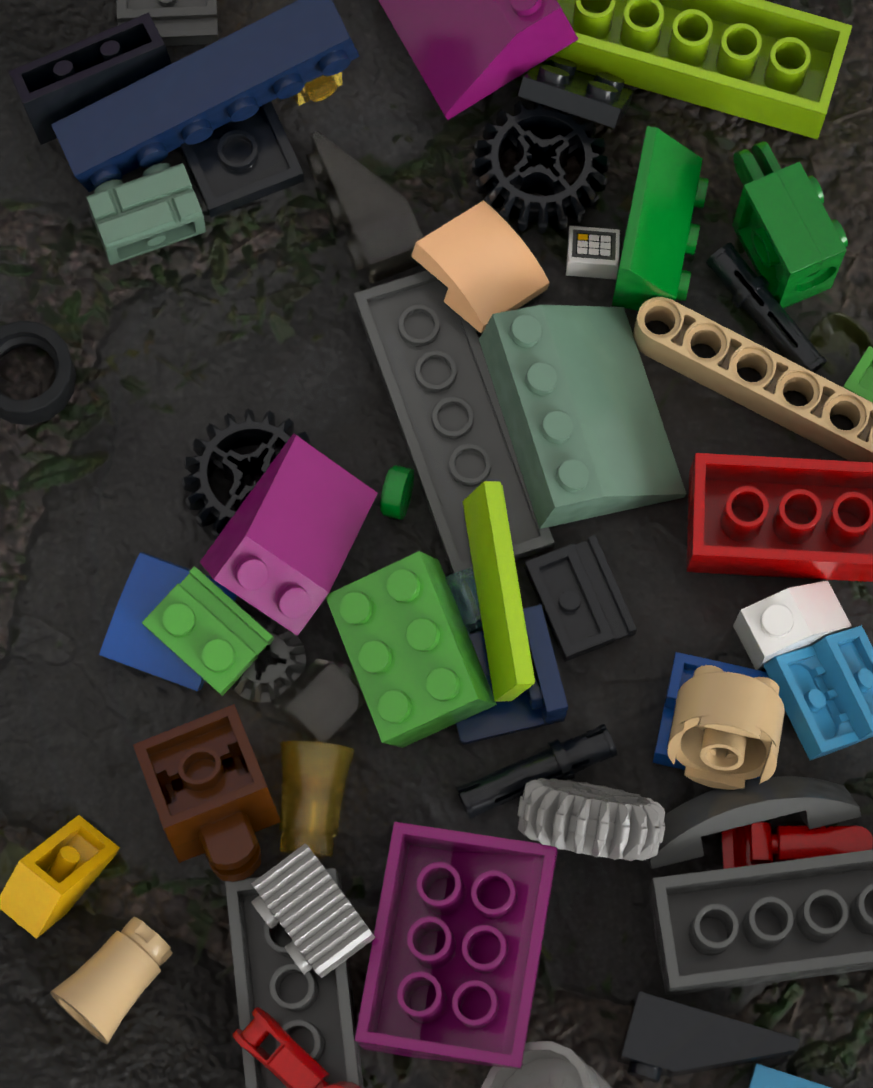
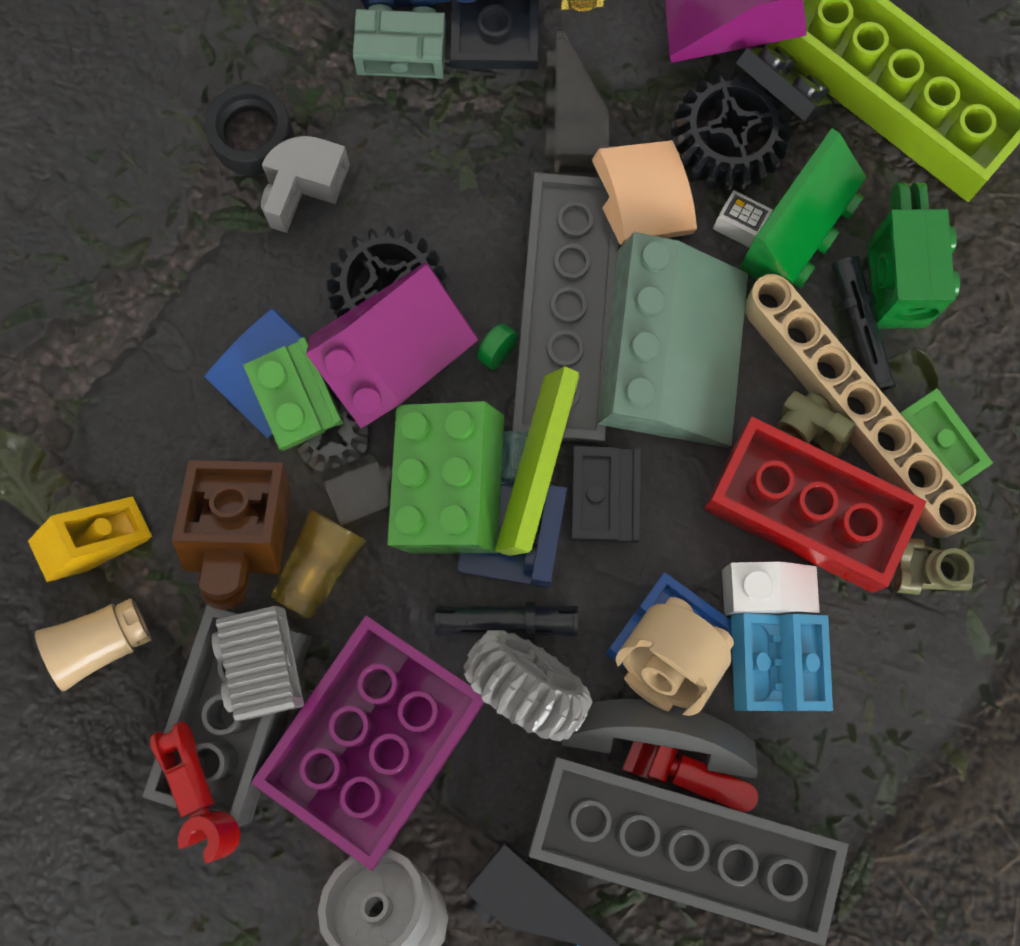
camera: 25 degrees right, 5 degrees up
none -> light grey brick [261,136,350,233]
none -> olive plate [776,391,856,458]

